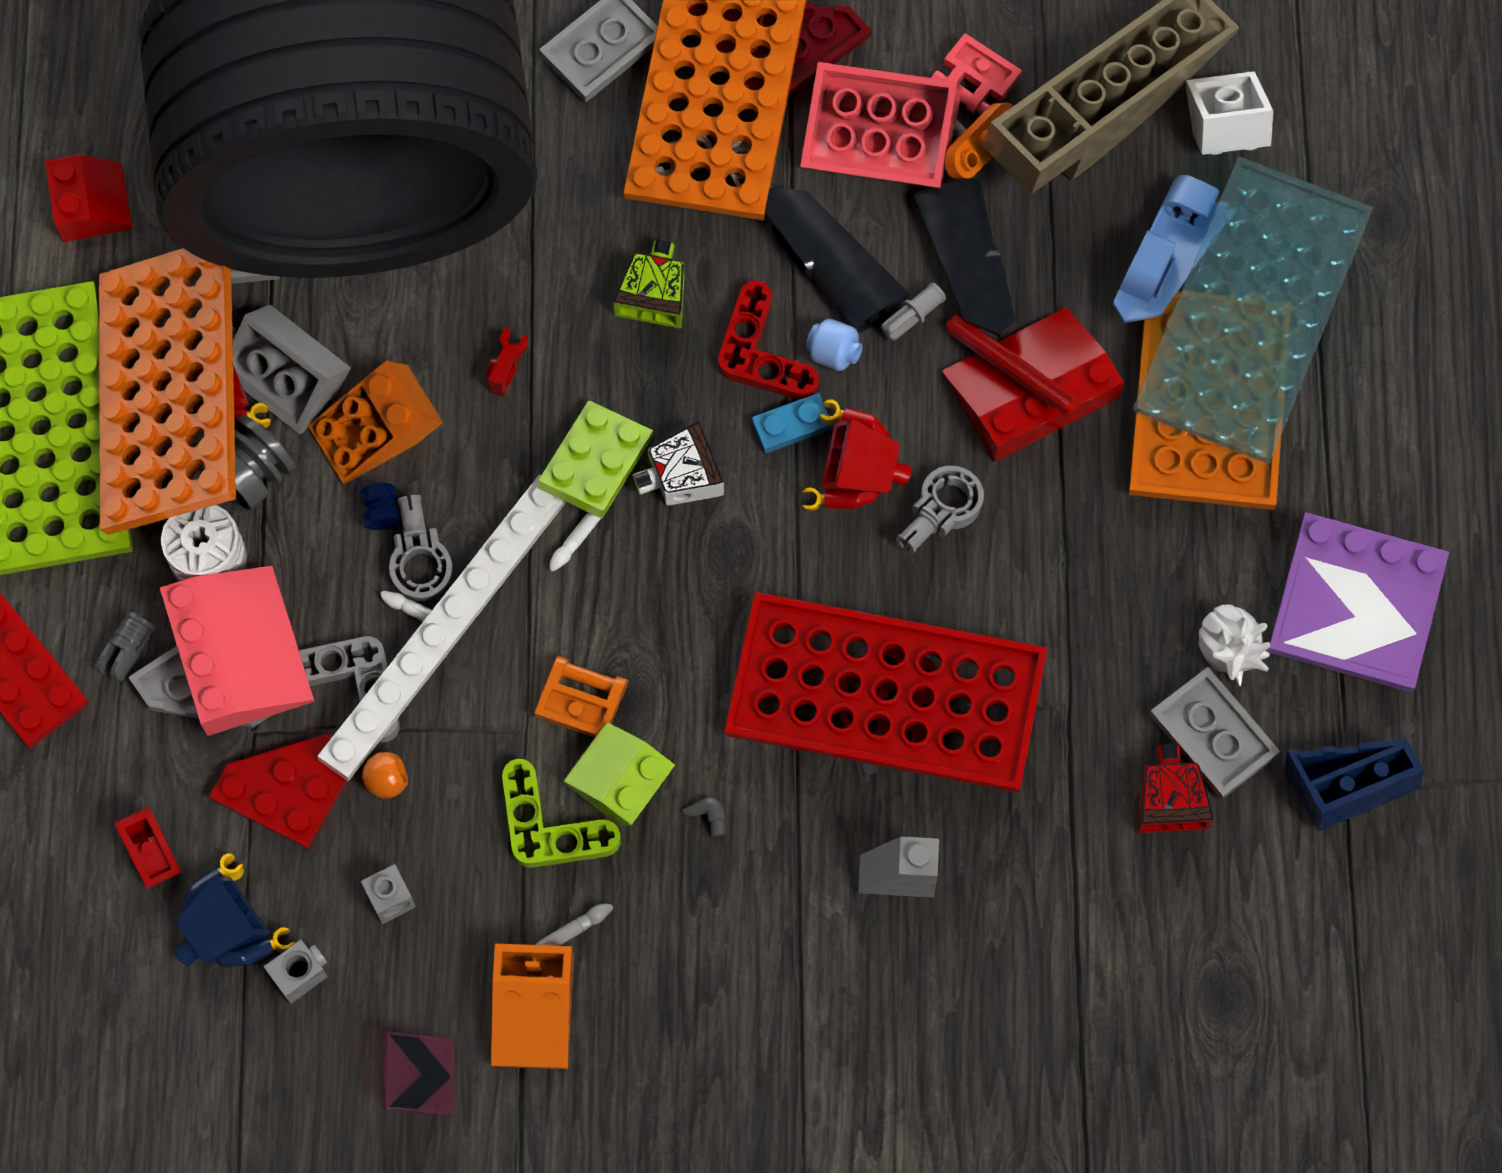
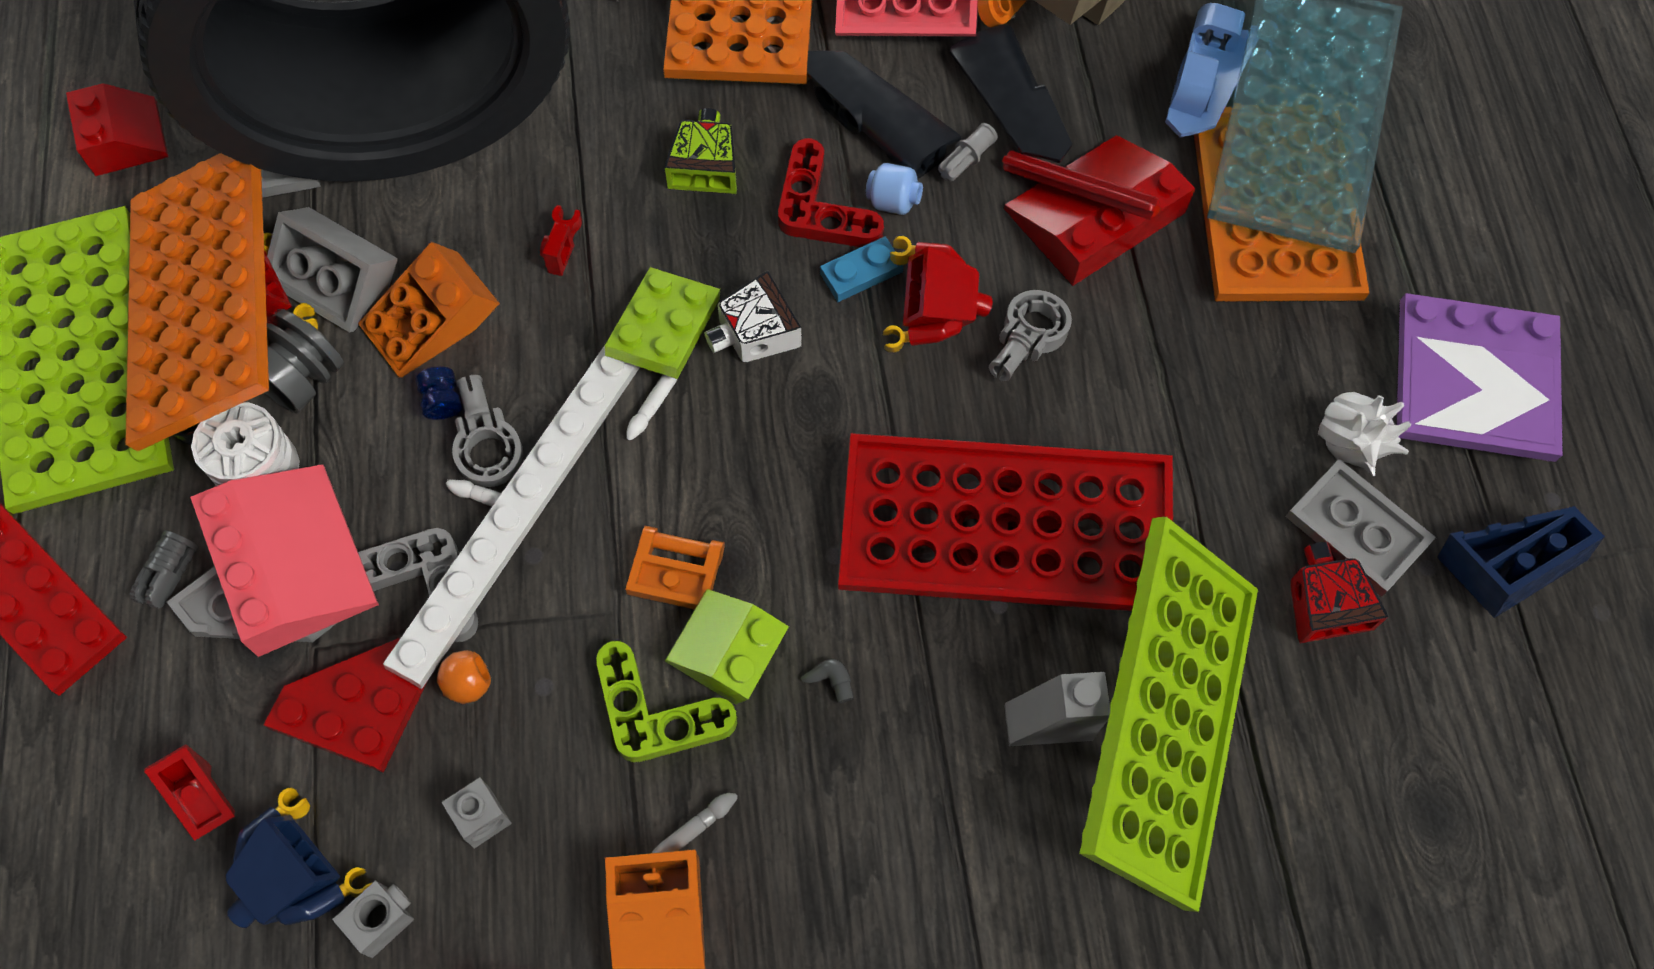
camera: 10 degrees left, 5 degrees down
none -> lime piece [1079,516,1258,912]

